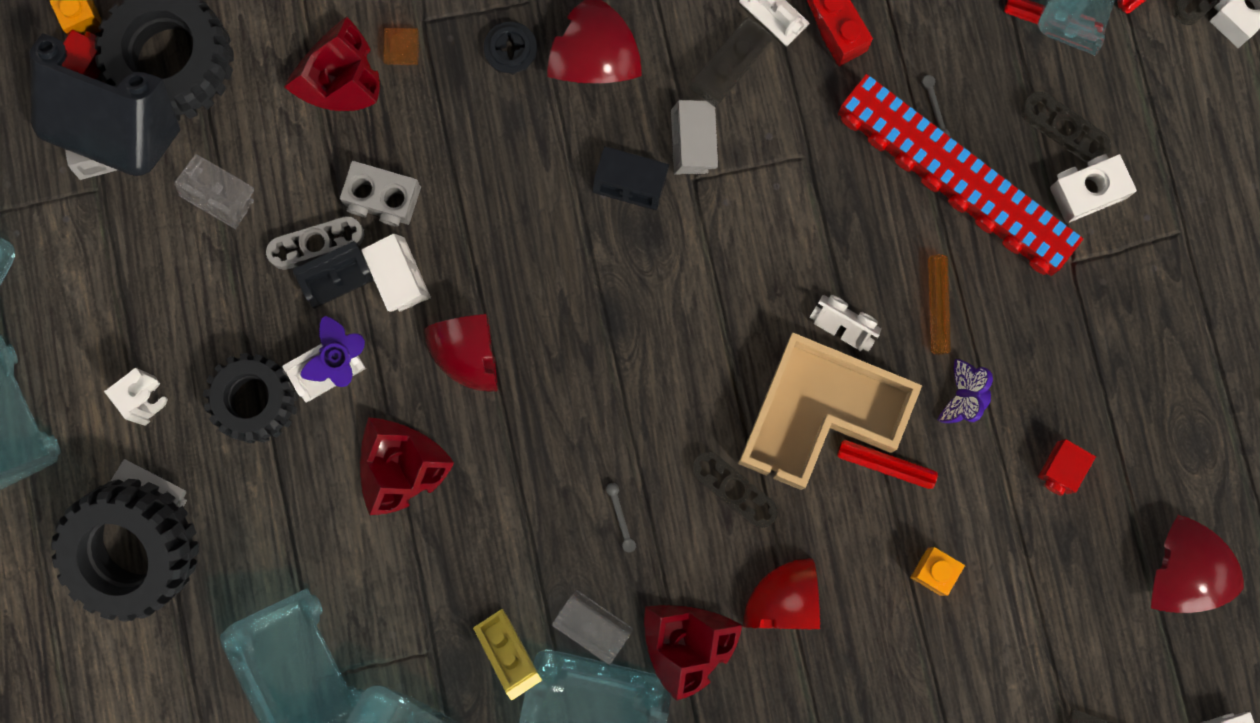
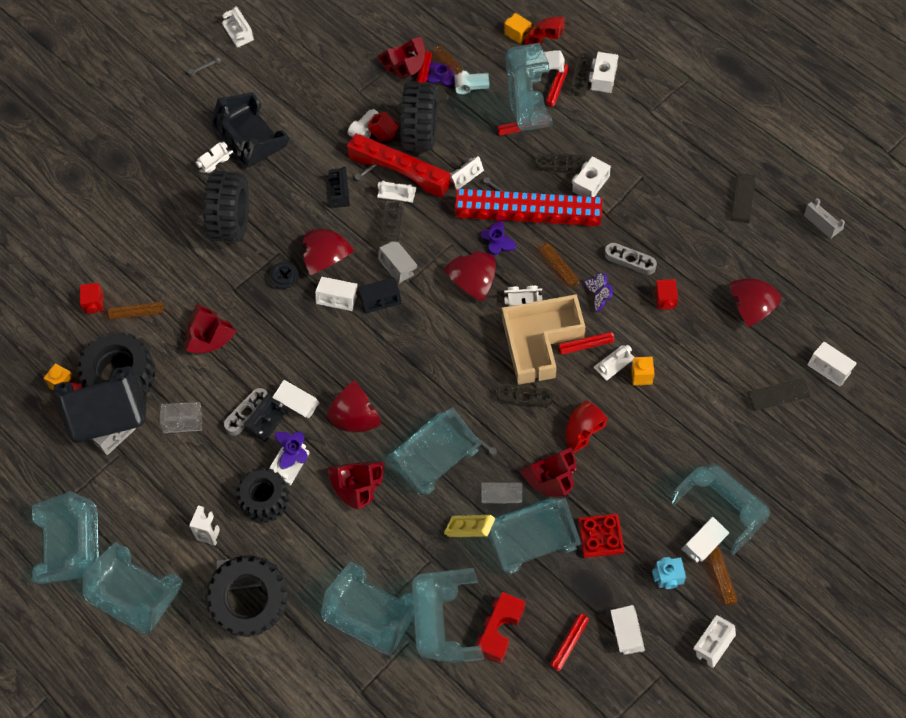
camera: 30 degrees left, 20 degrees down
light grey brick [340,161,421,227] -> none
clear orange plate [383,28,419,65] -> none
none -> white hinge [315,277,357,311]
none -> clear light blue windscreen [386,407,482,495]
none -> dark red brick [443,252,496,301]
none -> white hinge [450,156,484,190]
none -> dark purple animal [481,221,516,255]
none -> white hinge [594,345,635,381]
none -> light grey beam [605,243,657,275]

